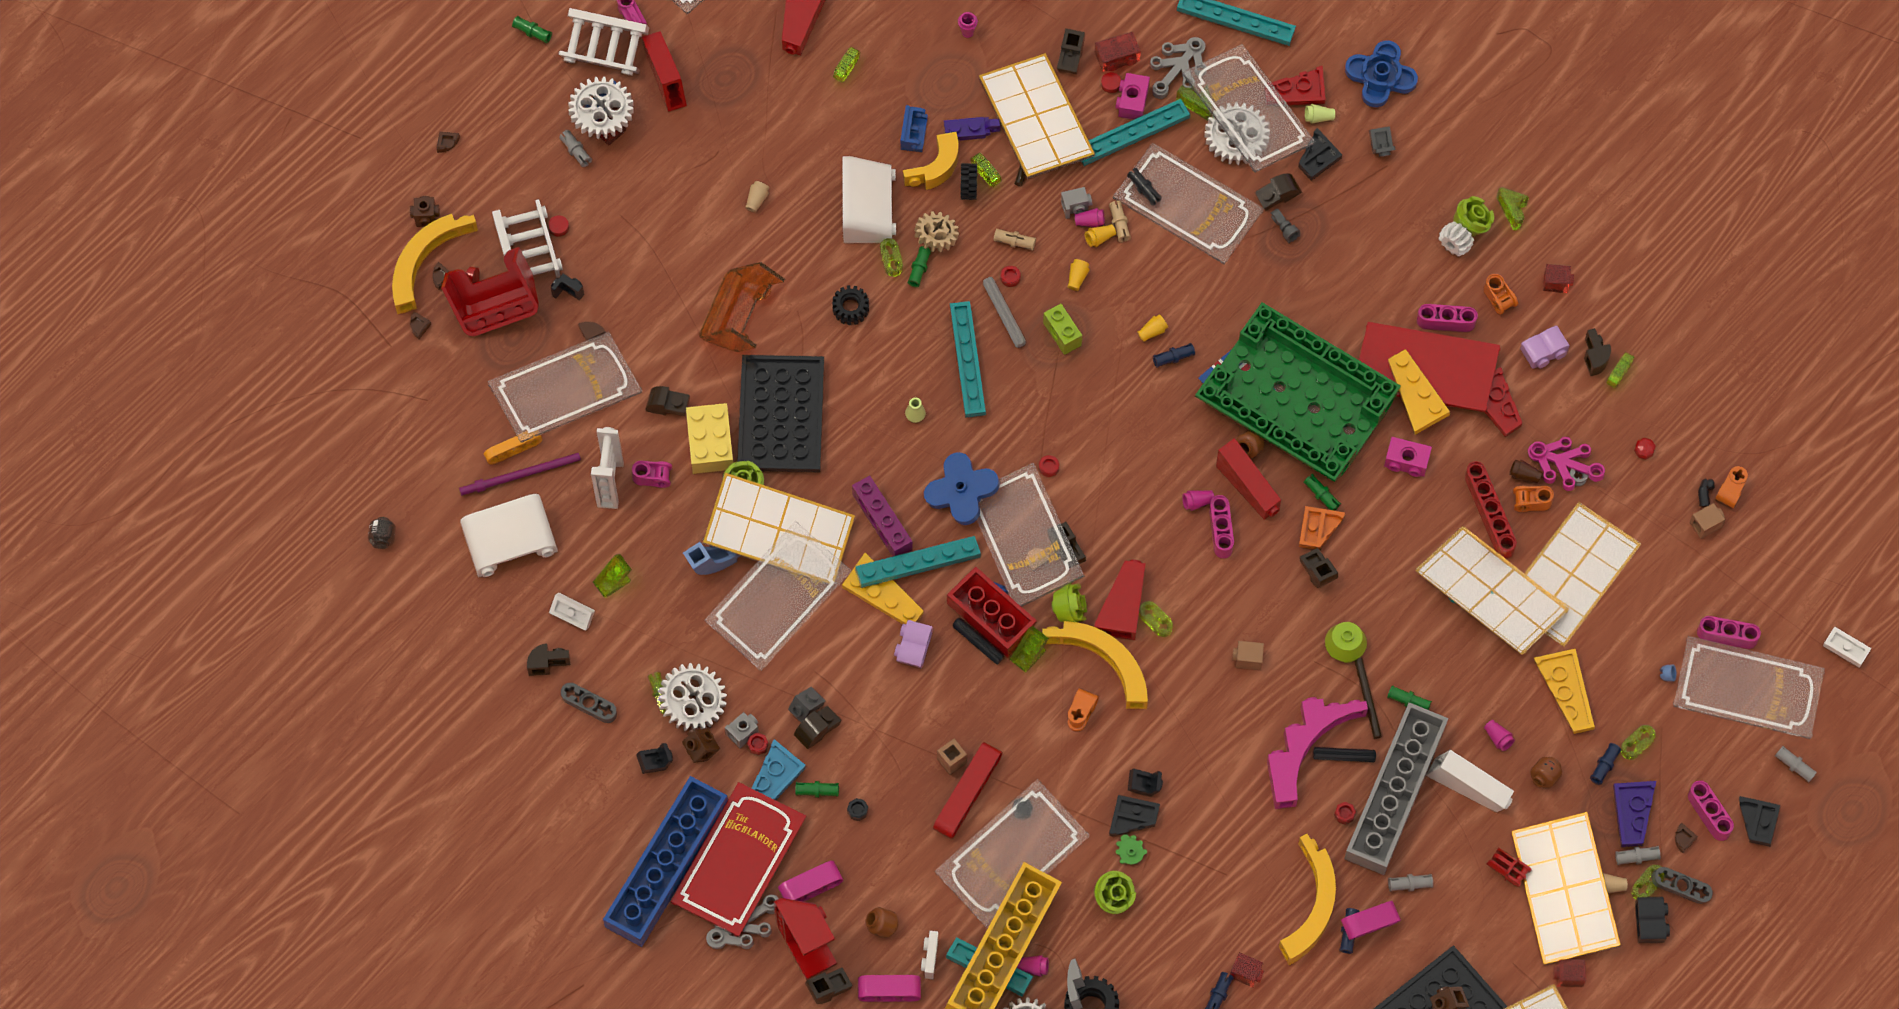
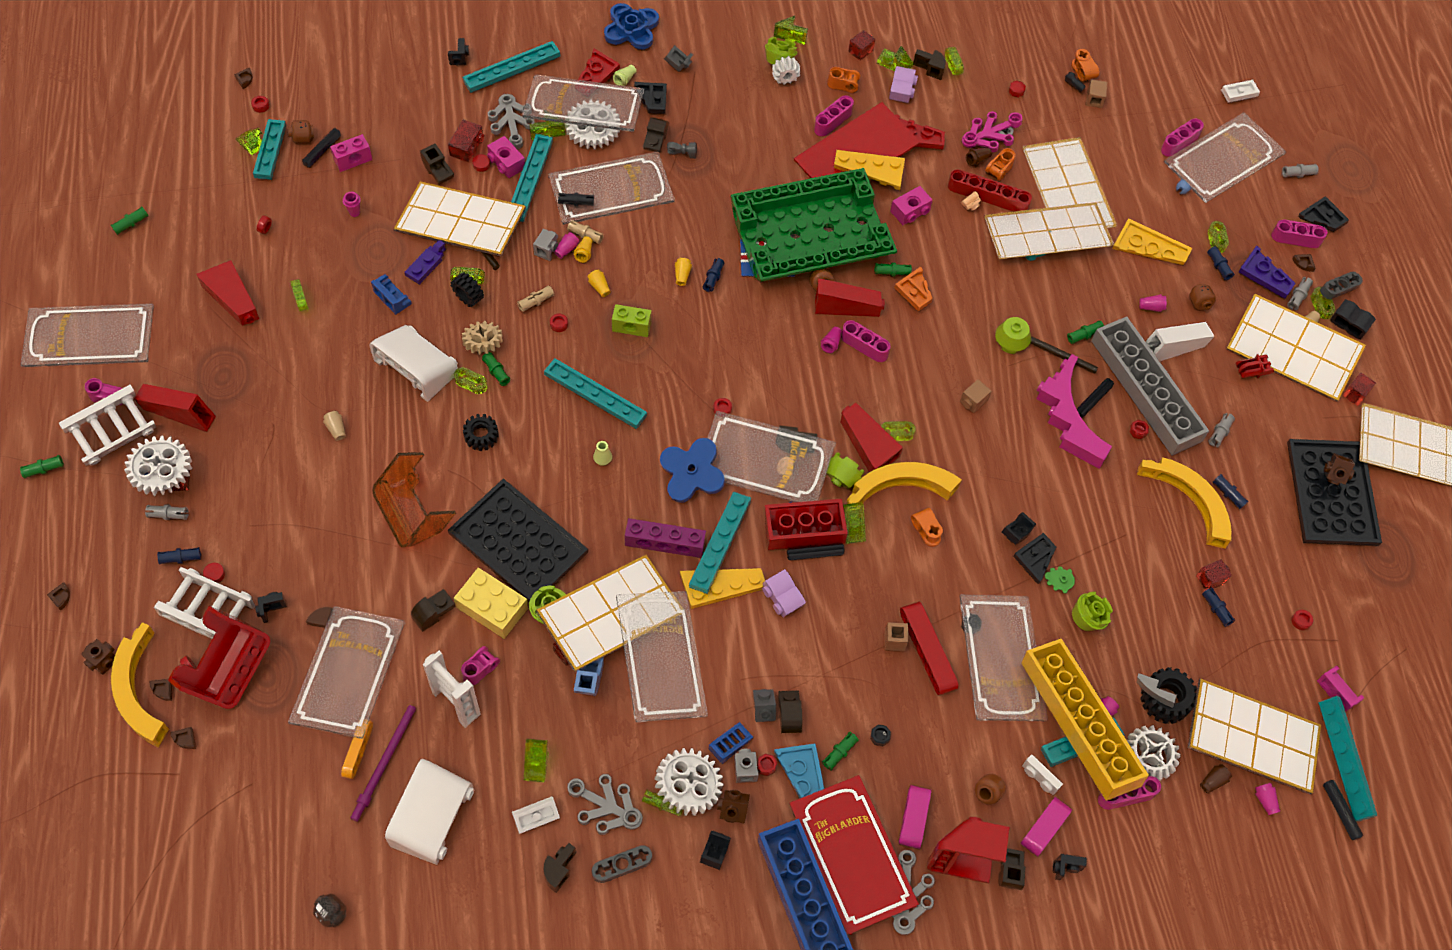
camera: 55 degrees left, 5 degrees down
yellow arch [903,132,958,190] -> none
light grey axle [983,277,1026,348] -> none
dark brown brick [1300,548,1338,588] -> none
dark pink beam [1341,900,1401,940] -> none
none -> dark blue pin [157,547,201,565]
none -> light grey plant [568,774,642,835]
none -> blue slope [709,722,753,764]
none -> clear neon green slope [877,46,914,71]
none -> light nougat plate [961,191,981,211]

